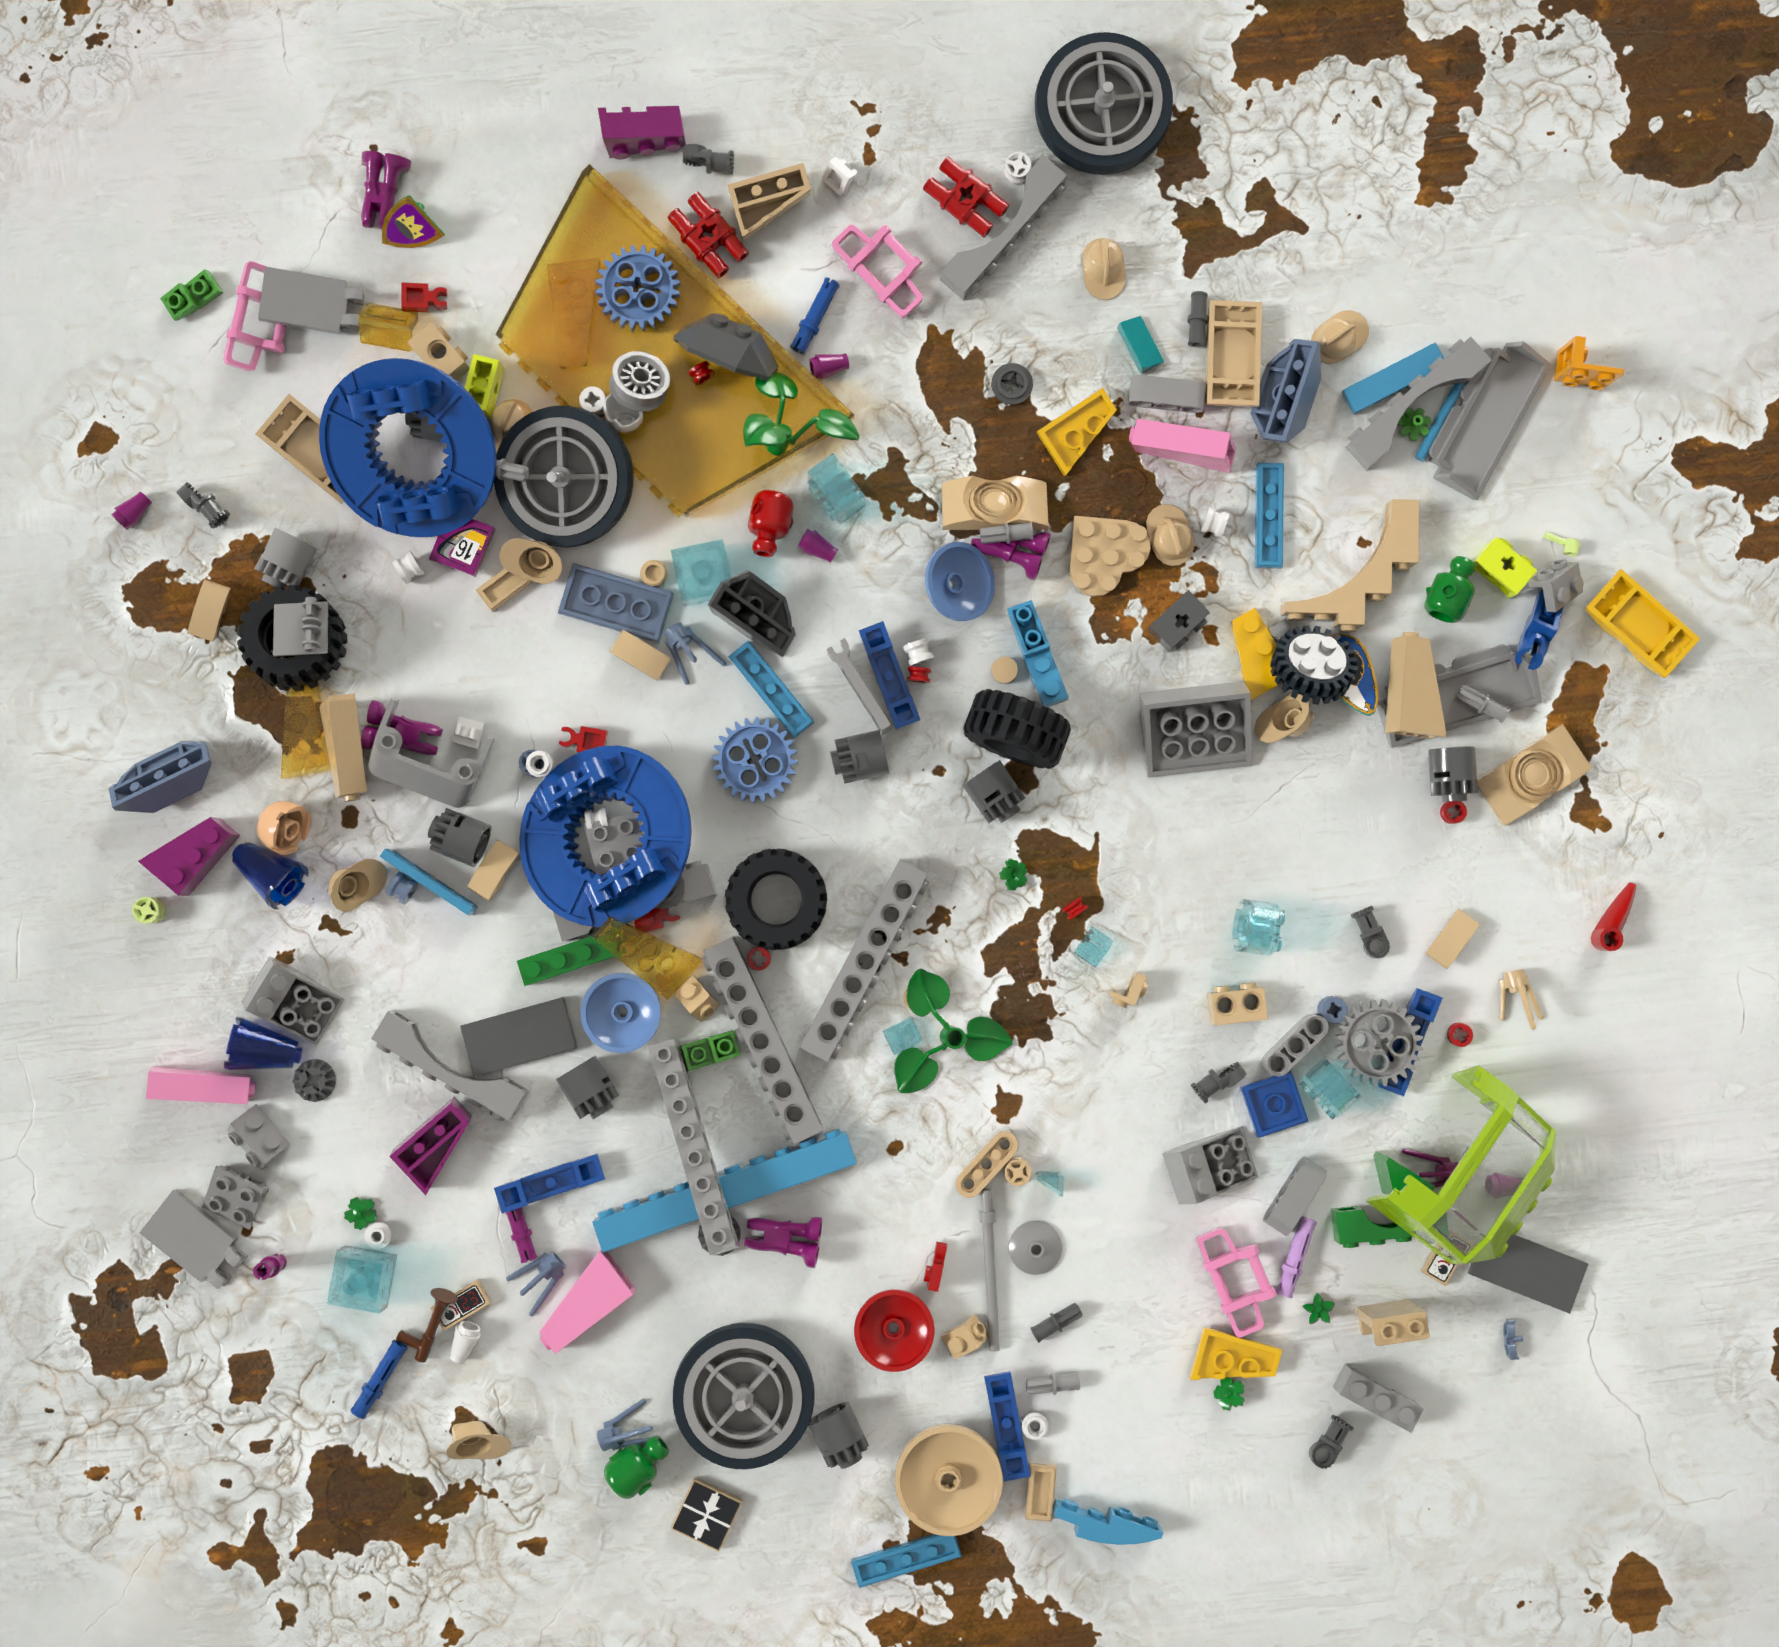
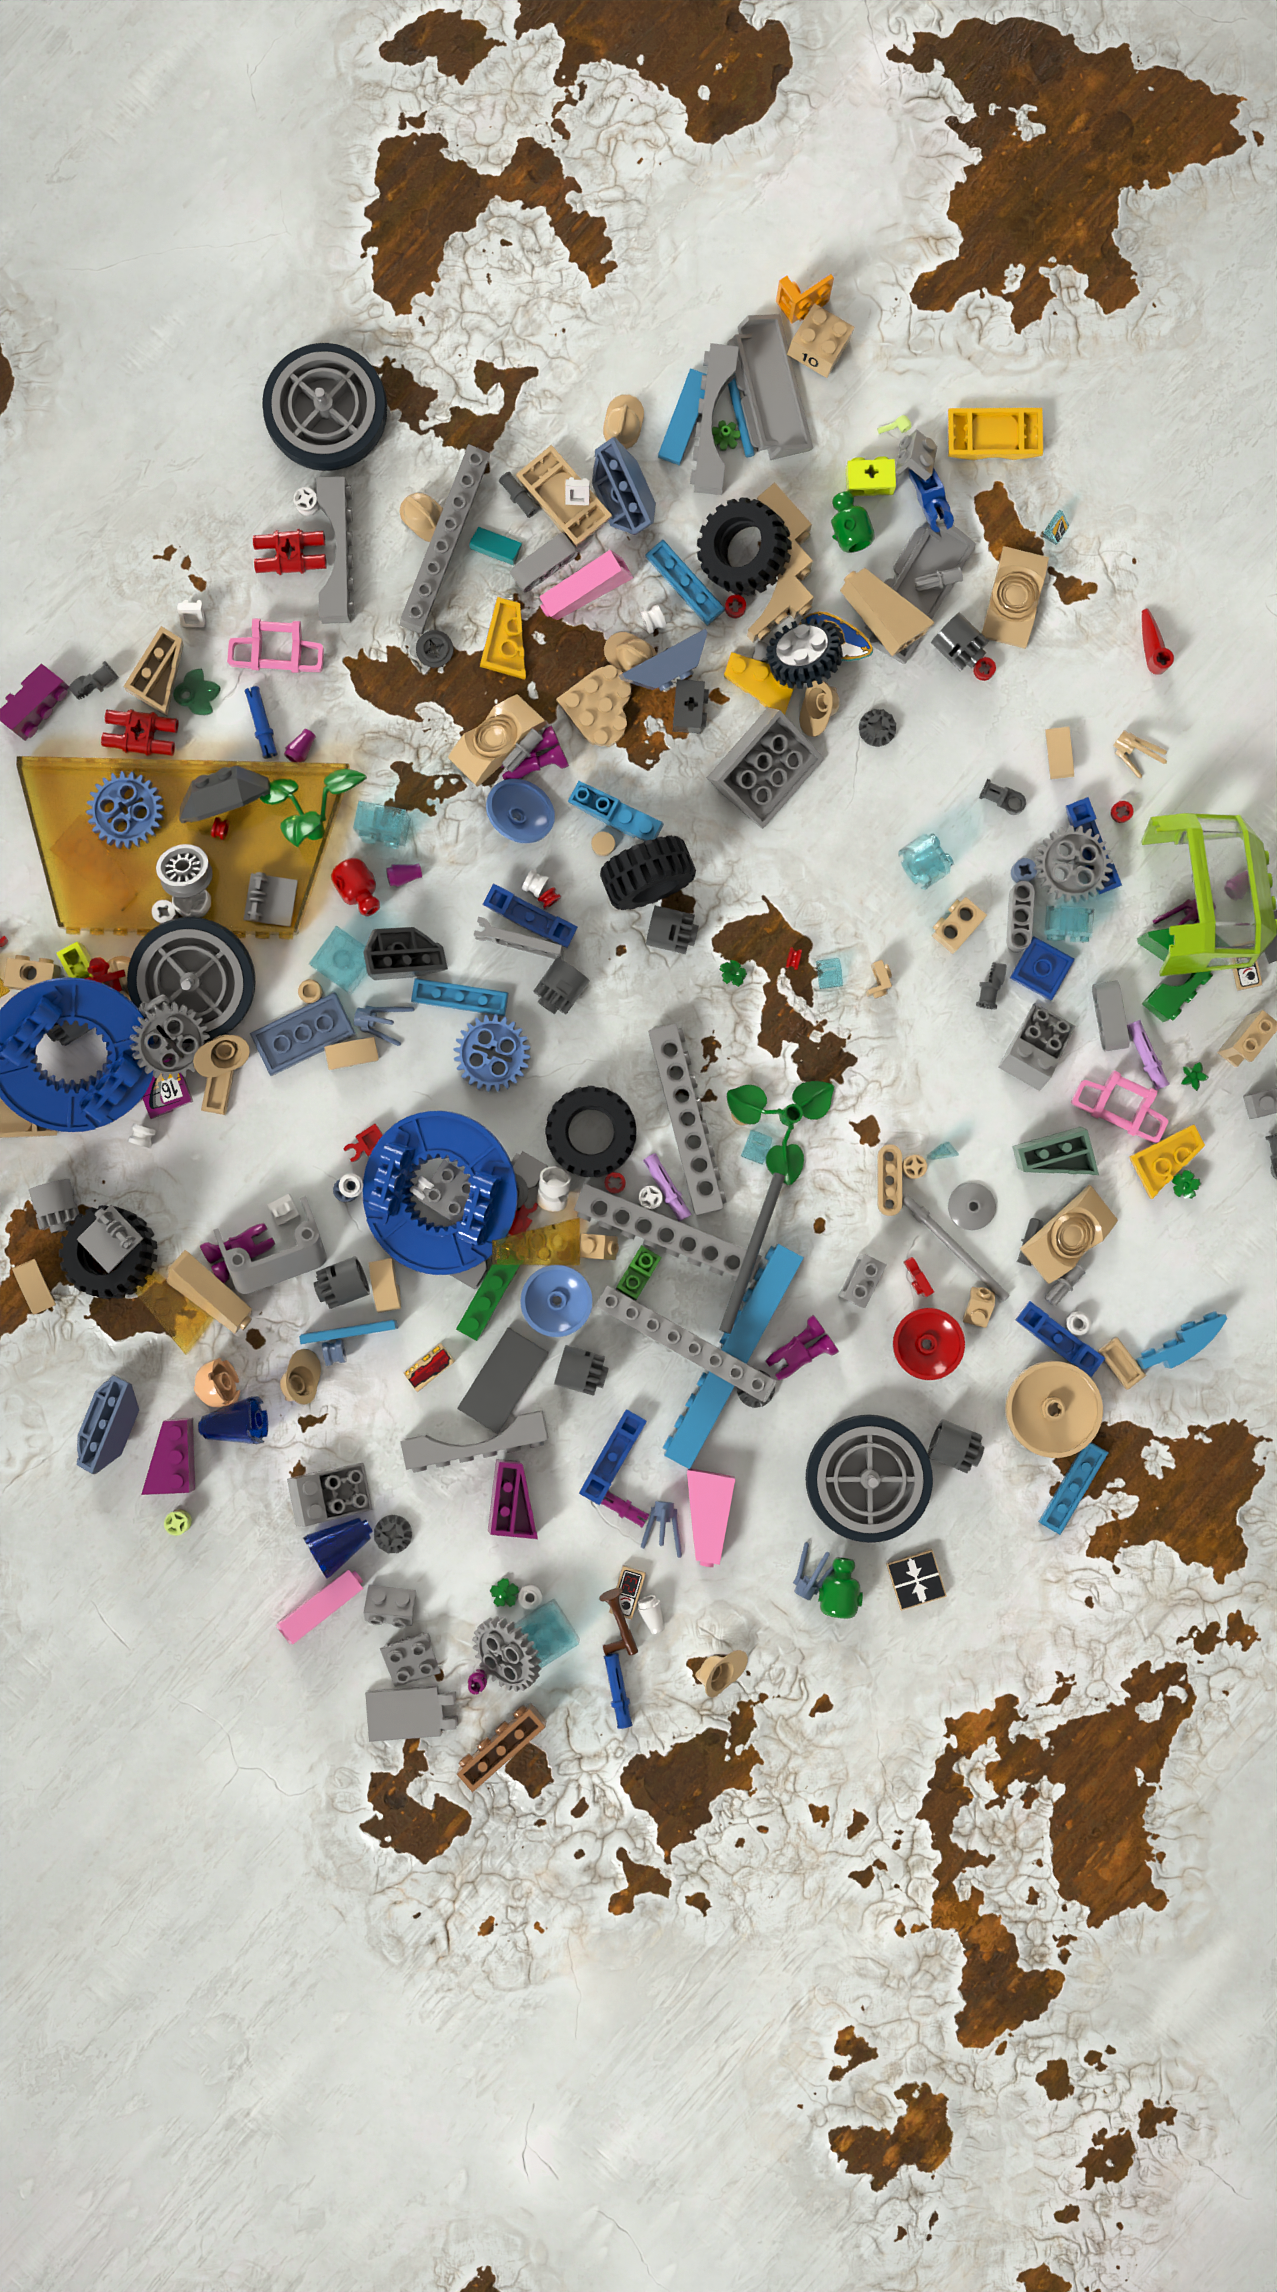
camera: 40 degrees left, 0 degrees up
none -> red hips [85,957,126,992]
none -> light grey gear [130,1002,210,1080]
none -> clear green plate [173,669,221,715]
none -> light grey hinge [244,872,298,927]
none -> light grey brick [400,444,490,635]
none -> slope [404,1343,455,1392]
none -> medium nougat brick [457,1703,547,1793]
none -> light grey gear [472,1616,542,1692]
none -> white wheel [537,1166,571,1212]
none -> white tile [565,477,590,506]
none -> sand blue wedge [619,629,707,691]
none -> white wheel [639,1186,662,1210]
none -> lavender pin [643,1153,692,1222]
none -> black tyre [697,497,792,596]
none -> dark grey piece [719,1173,785,1334]
none -> red bush [725,595,746,619]
none -> tan brick [787,303,855,378]
none -> light grey window [838,1254,886,1308]
none -> dark grey gear [859,709,896,747]
none -> sand green wedge [1012,1127,1099,1175]
none -> tan slope [1020,1185,1118,1284]
none -> slope [1042,510,1069,545]

